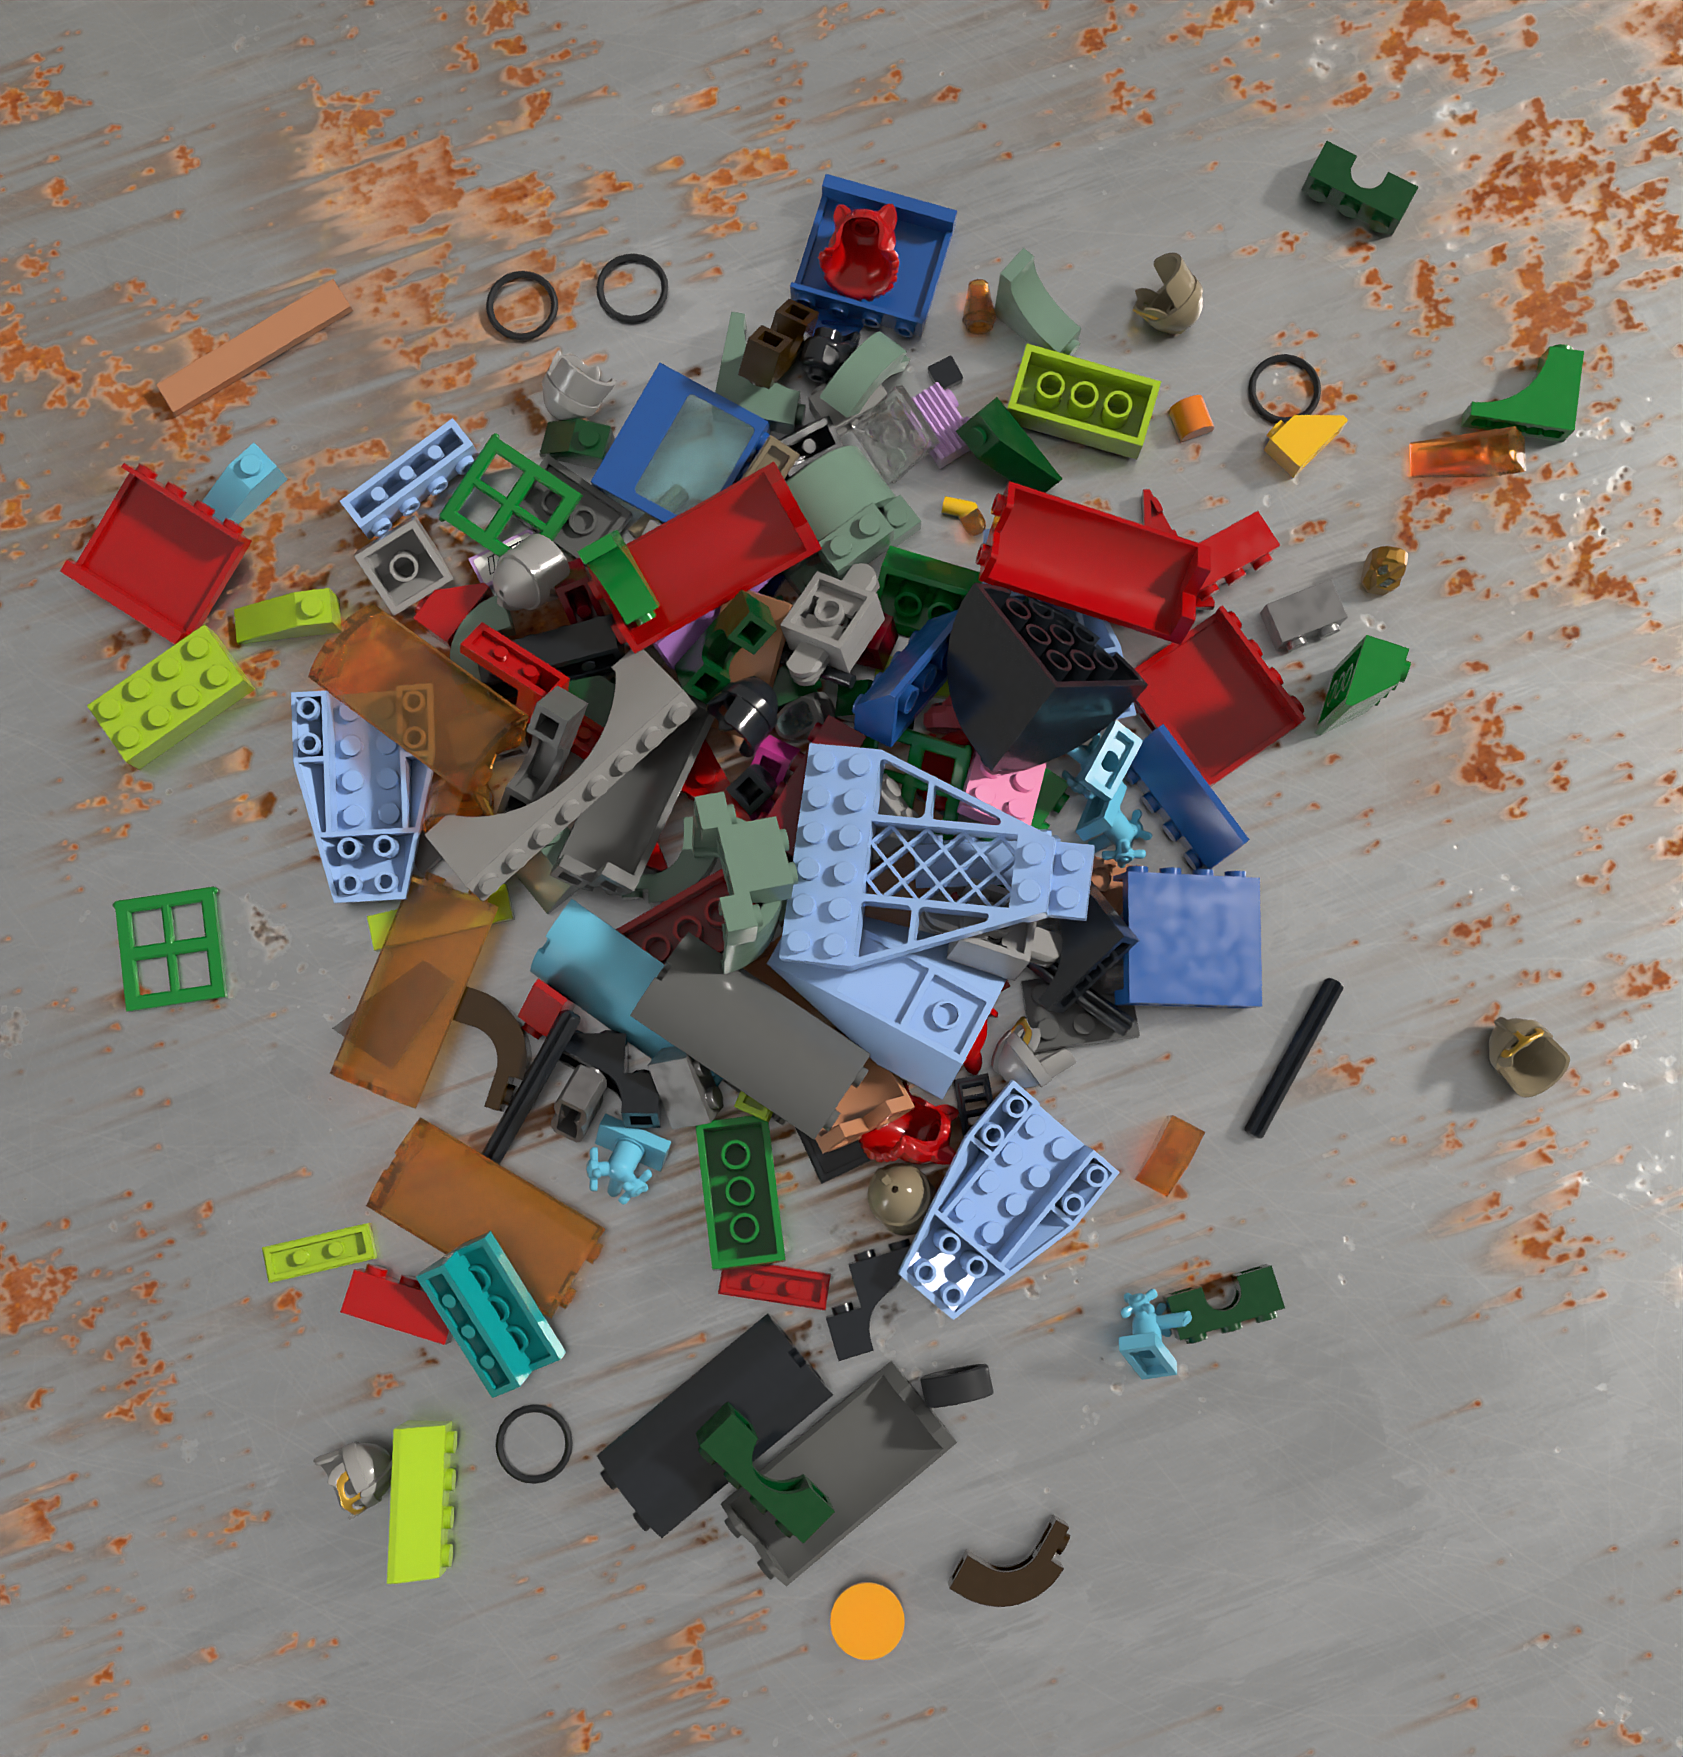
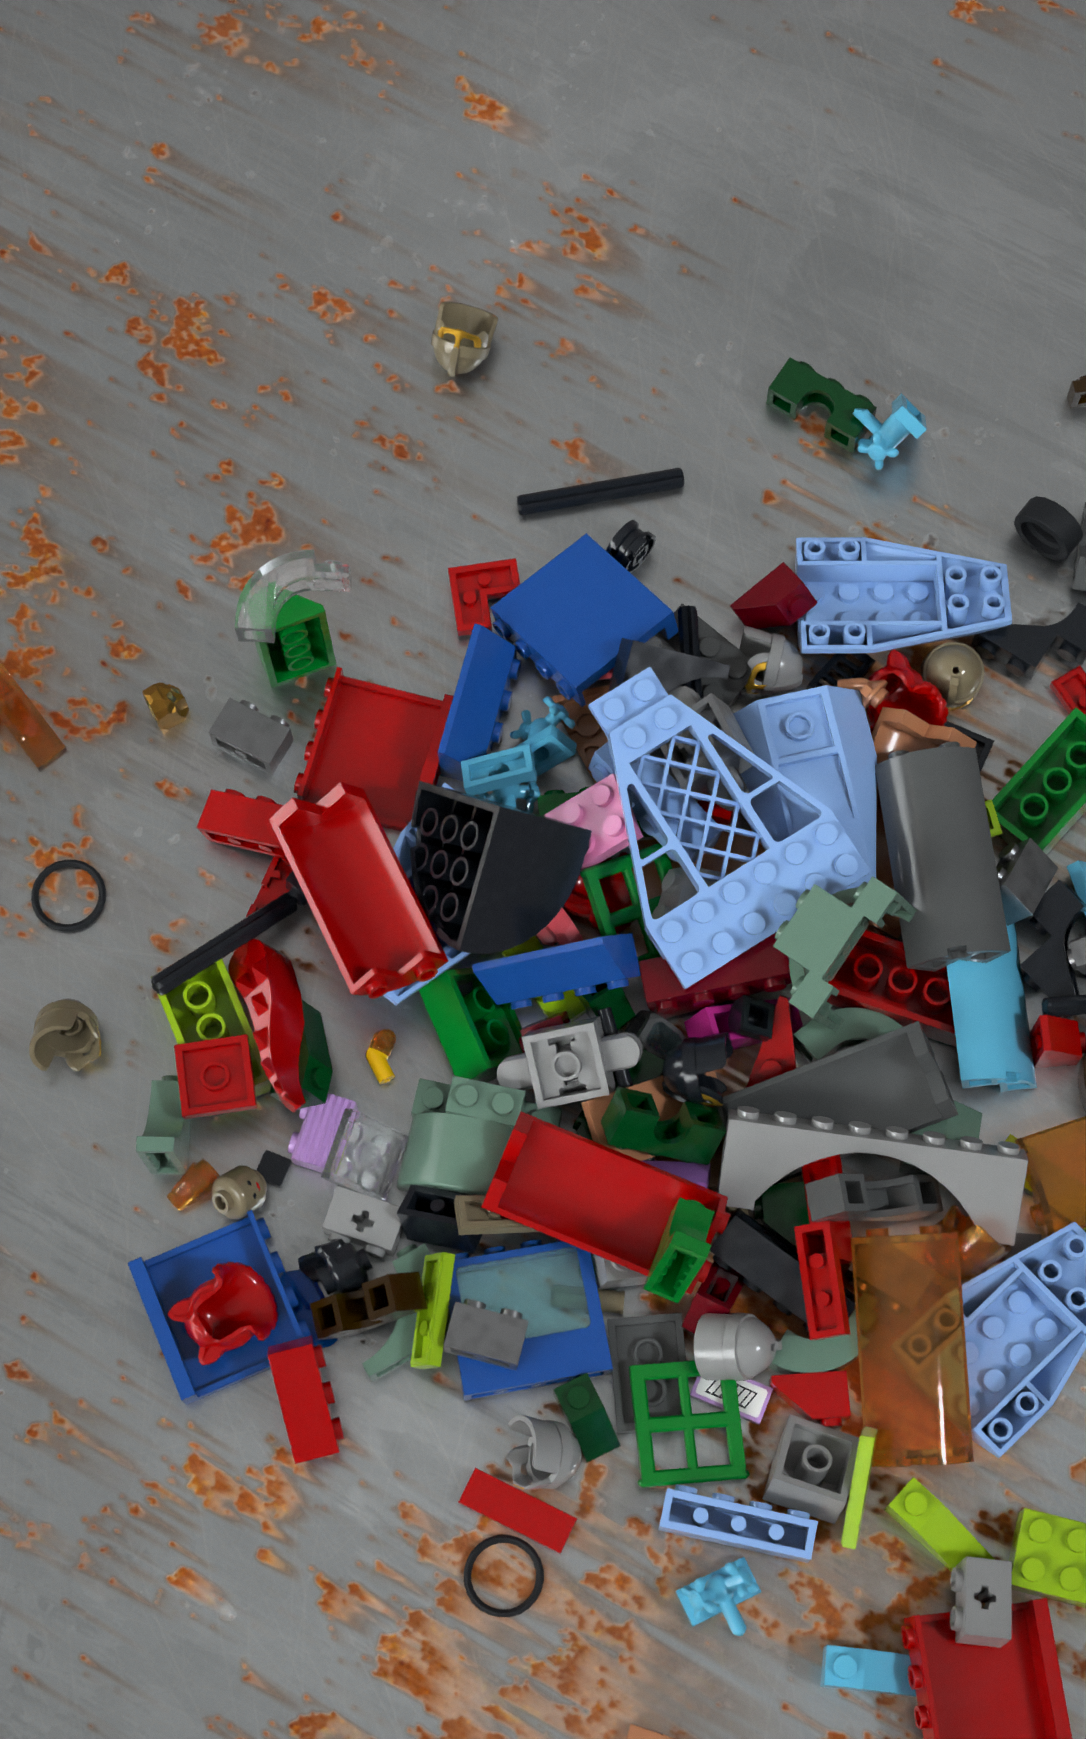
camera: 130 degrees left, 10 degrees down
black tyre [596,253,668,323] -> none
sand green arch [820,331,911,418] -> none
clear orange slope [1135,1115,1205,1197] -> none
orange brick [1169,395,1214,442] -> none
yellow slope [1264,415,1348,478] -> none
none -> black axle [151,893,298,996]
none -> red plate [174,1034,257,1120]
none -> dark tan head [212,1165,267,1220]
none -> red animal [228,939,306,1113]
none -> clear arch [234,550,352,643]
none -> red brick [267,1335,345,1464]
none -> lime tile [410,1252,455,1369]
none -> flat silver brick [443,1299,529,1371]
none -> red plate [448,558,520,636]
none -> red tile [458,1468,577,1554]
none -> black wheel [606,520,656,573]
none -> medium azure piece [675,1557,761,1636]
none -> dark red slope [730,562,818,629]
none -> nougat plate [837,678,889,709]
none -> lime tile [841,1426,878,1549]
none -> light grey brick [950,1556,1012,1648]

